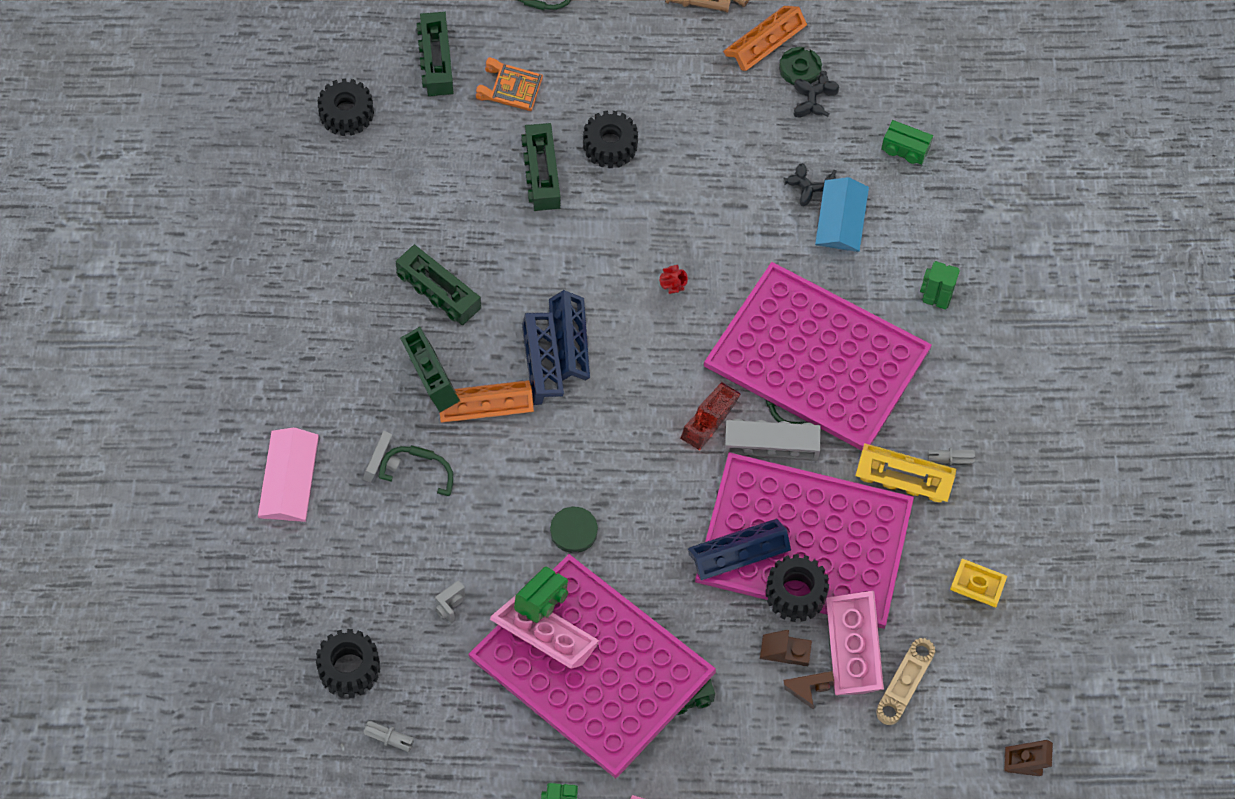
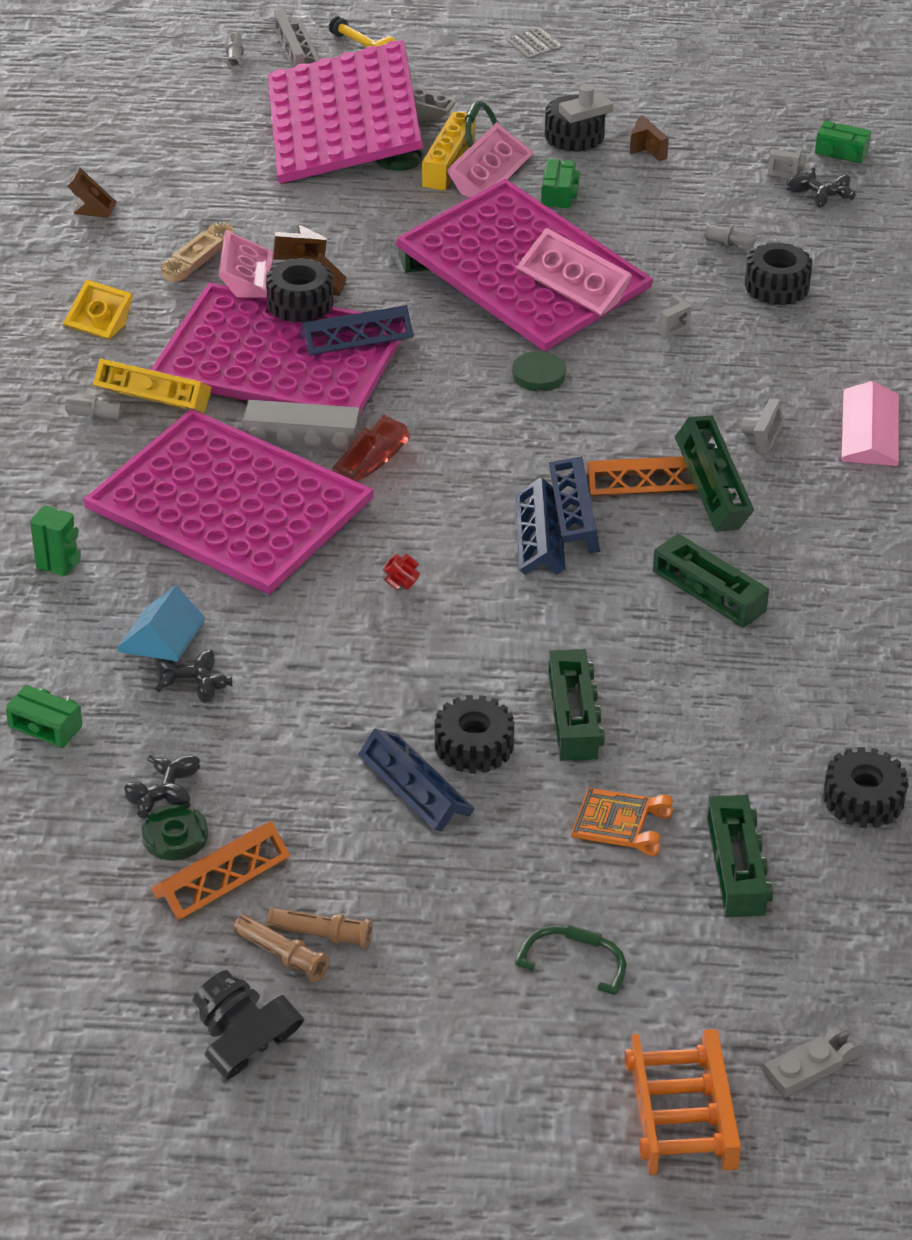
camera: 175 degrees left, 20 degrees down
dark green piece [378,445,453,496] -> none
green brick [514,566,568,623] -> none
none -> dark blue fence [358,729,475,832]

